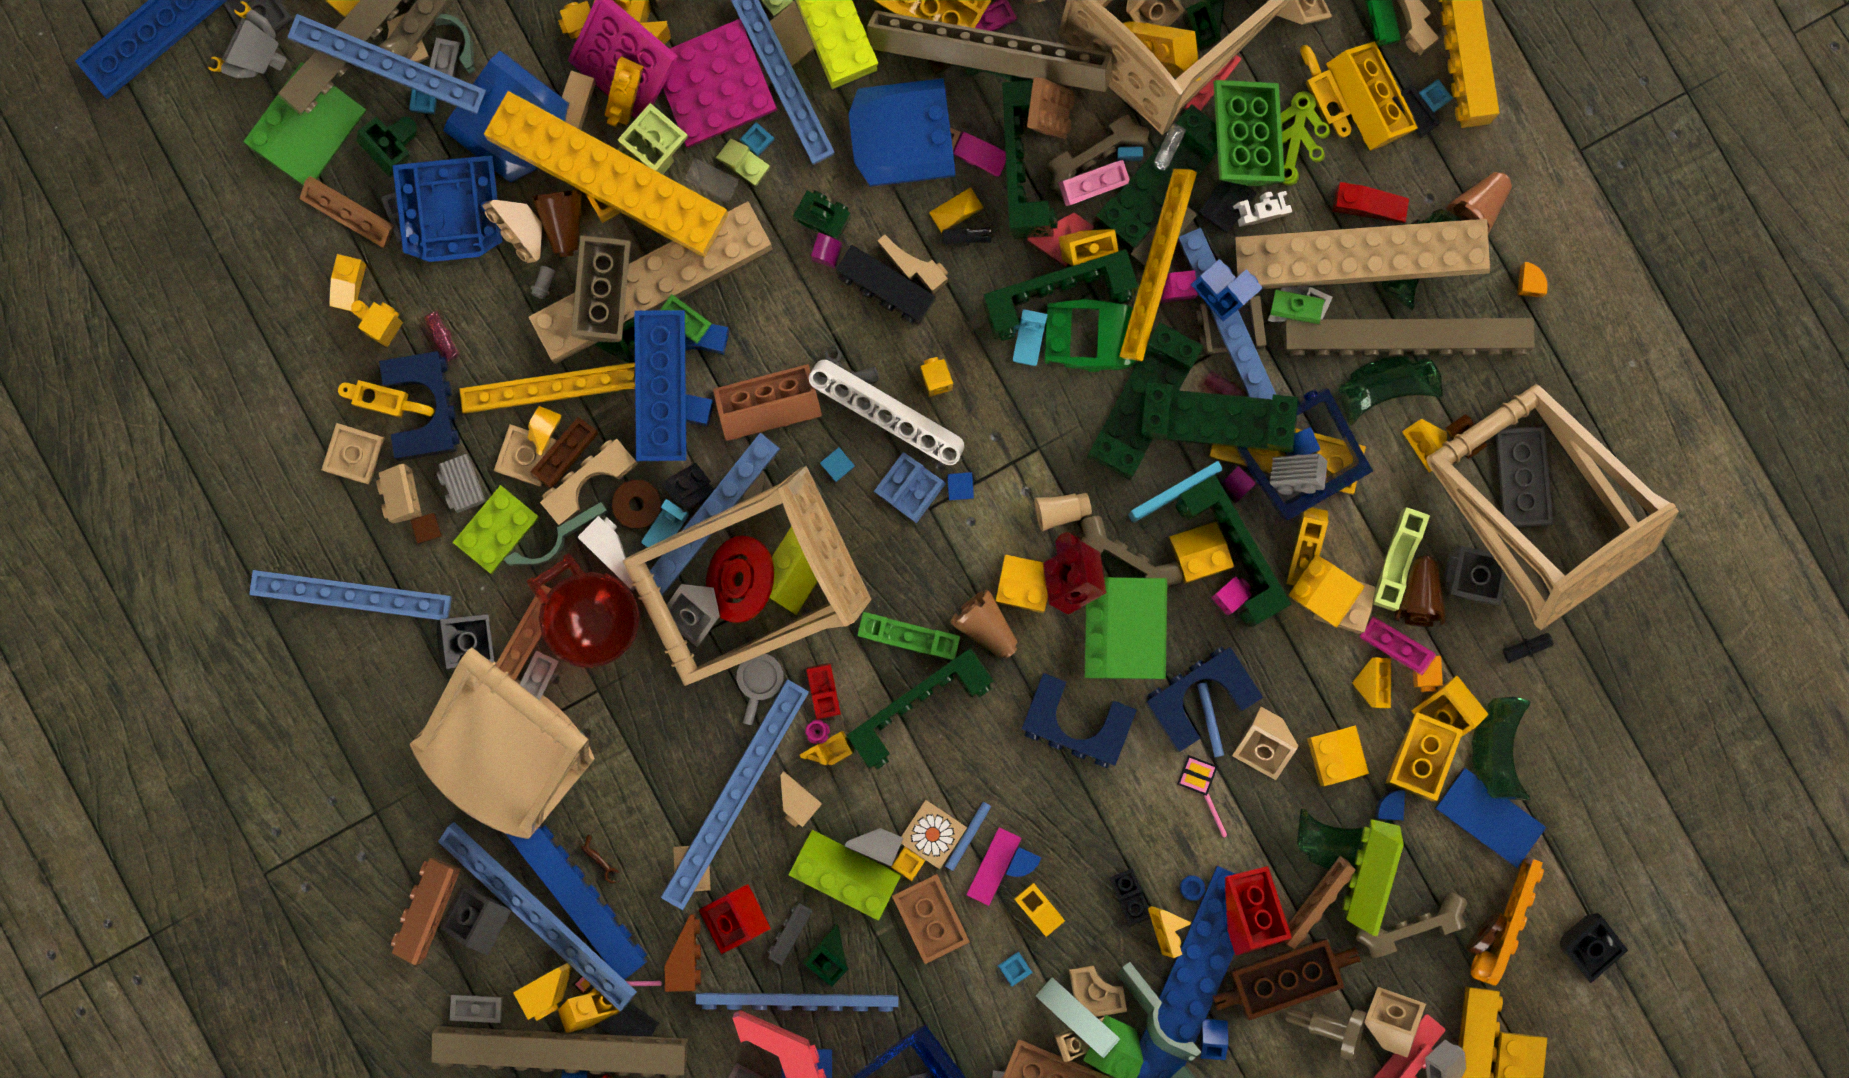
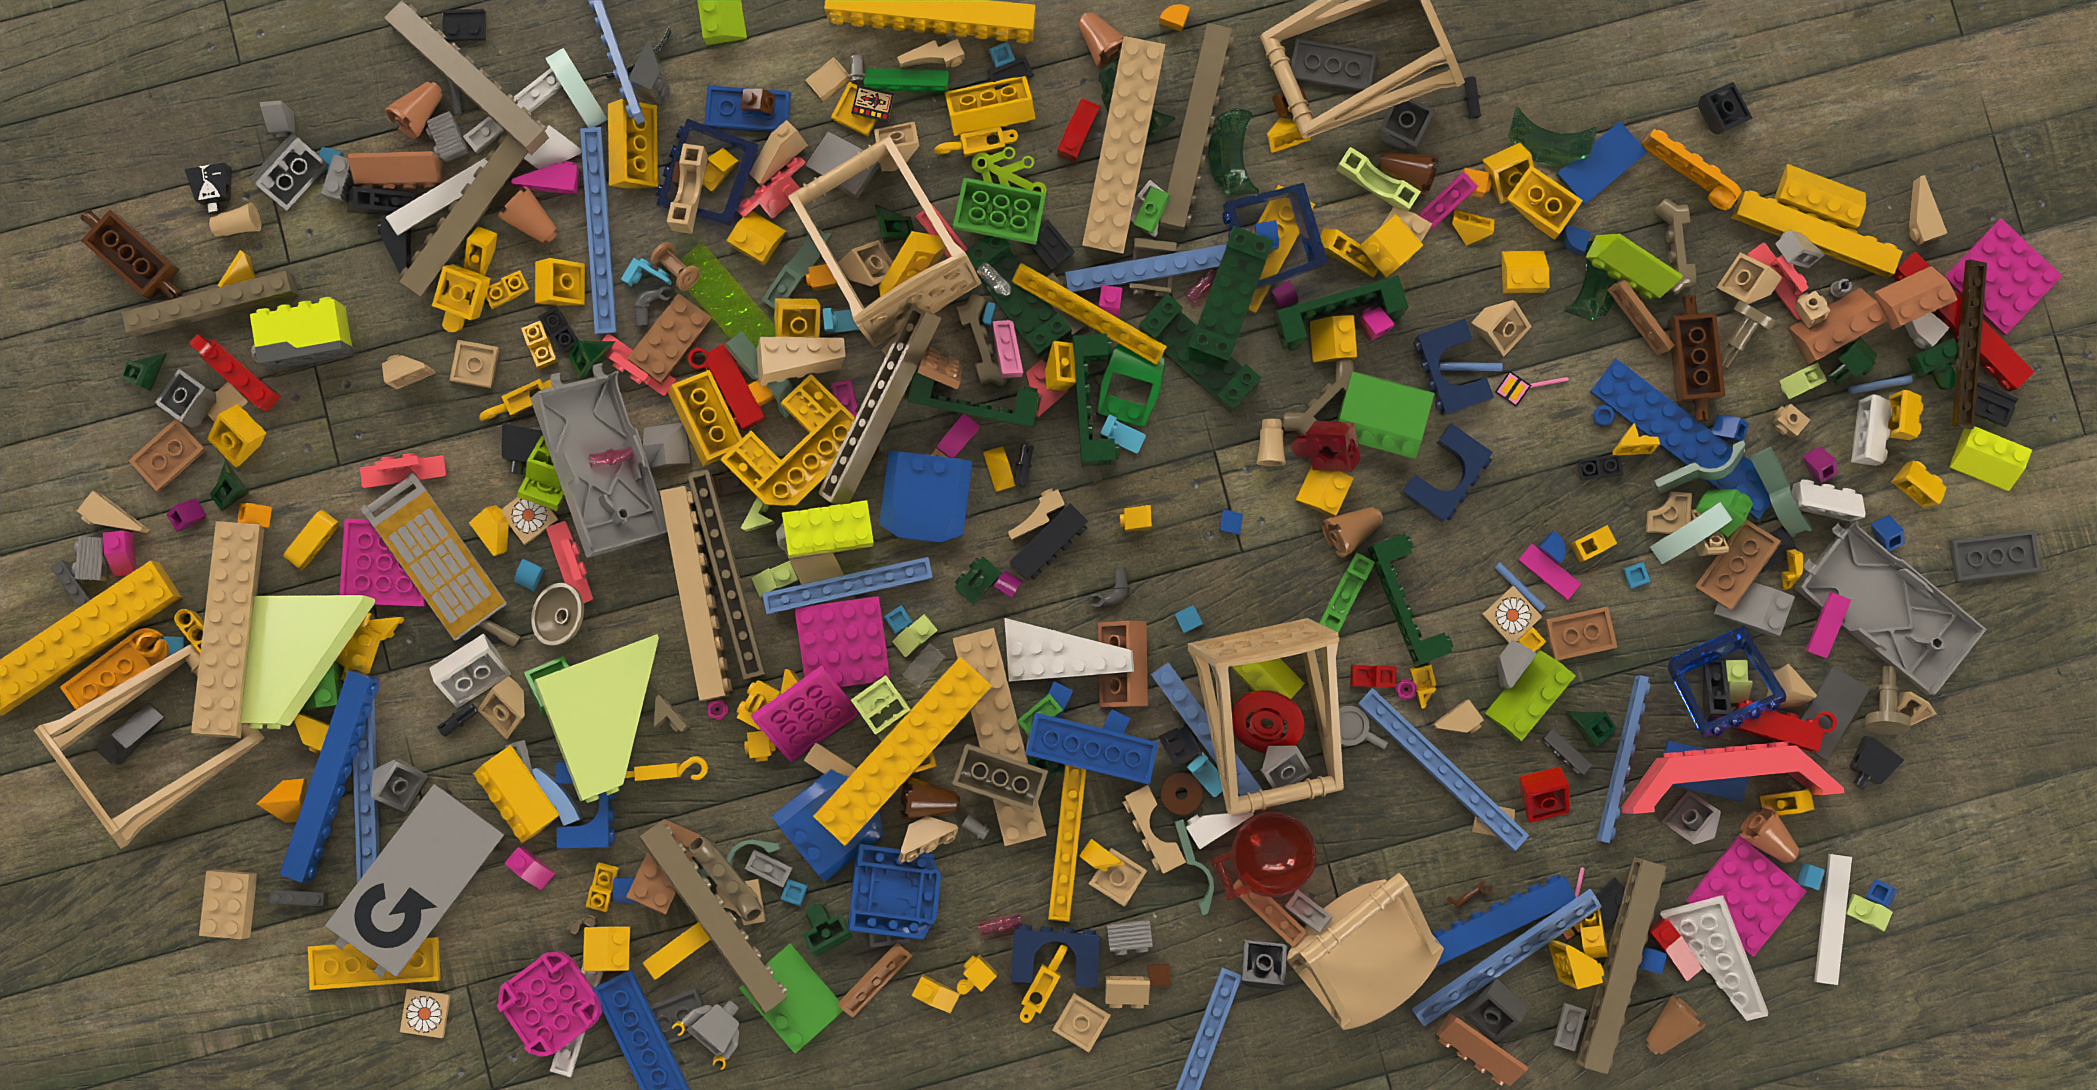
camera: 75 degrees left, 0 degrees up
medium blue plate [288,14,486,114] -> none
lime plate [453,485,540,574] -> none
reddish brown plate [530,417,598,489] -> none
yellow plate [604,56,644,127] -> none
dark orange slope [664,914,701,992] -> none
white beam [809,360,964,465] -> none
medium blue slope [874,452,946,523] -> none
medium azure tile [1128,461,1222,523] -> none
brick [1190,259,1262,322] -> none
red slope [1225,866,1292,956] -> none
white piece [1233,191,1292,227] -> none
light grey brick [1270,454,1328,495] -> none
reddish brown tile [1466,912,1507,955] -> none
none -> white wing [1005,618,1134,681]

